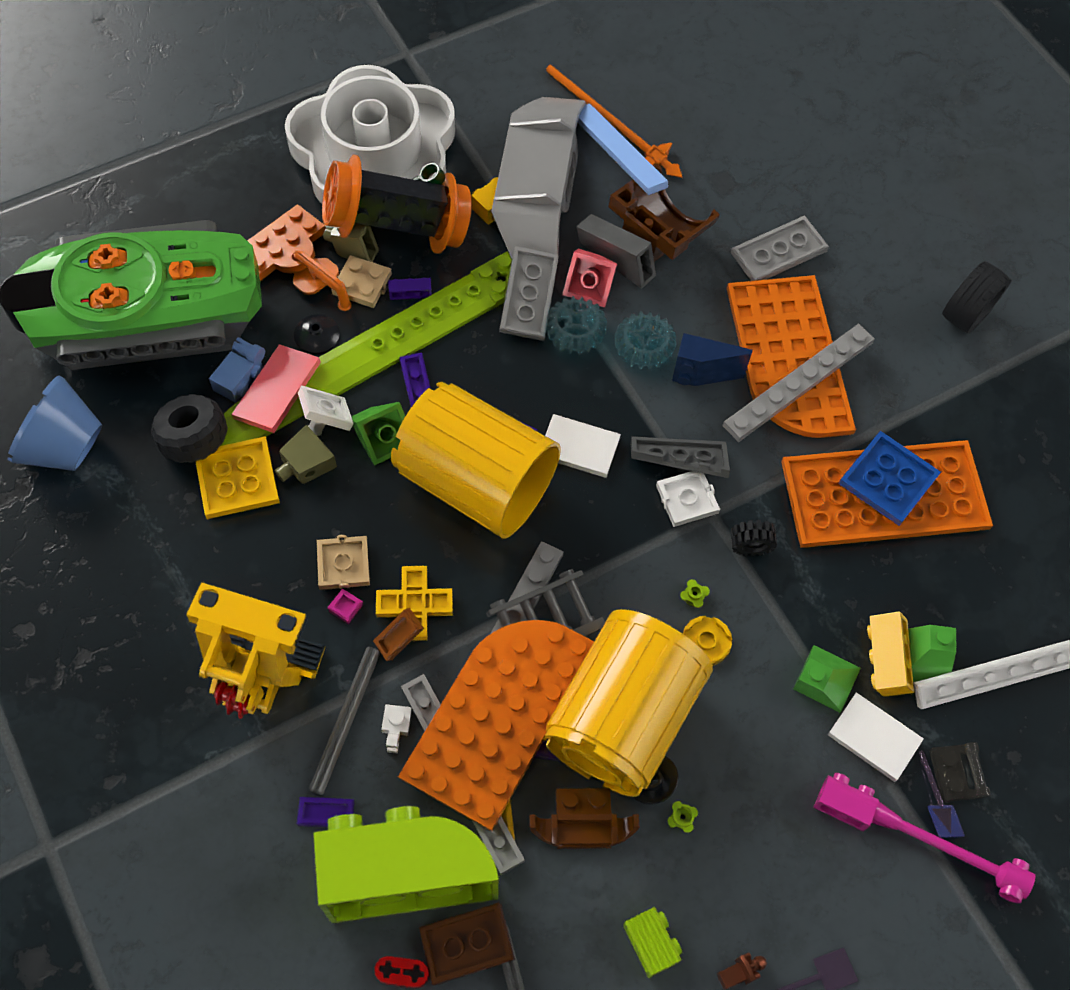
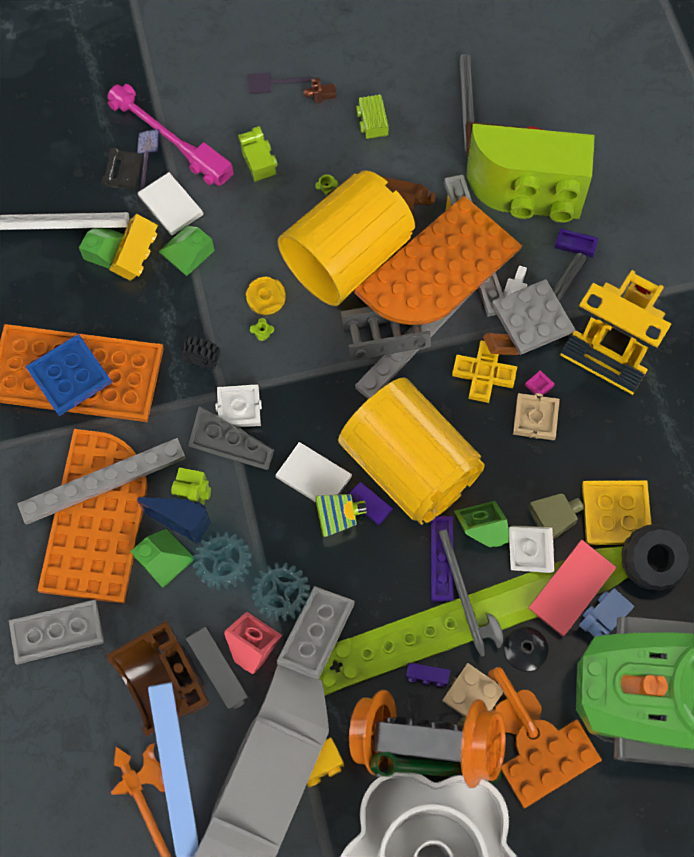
camera: 160 degrees left, 5 degrees up
none -> bright green slope [130,529,195,588]
none -> lime hinge [171,468,211,505]
none -> lime hinge [238,126,278,182]
none -> torso [315,494,367,537]
none -> dark grey piece [439,530,503,656]
none -> light grey plate [492,279,575,355]

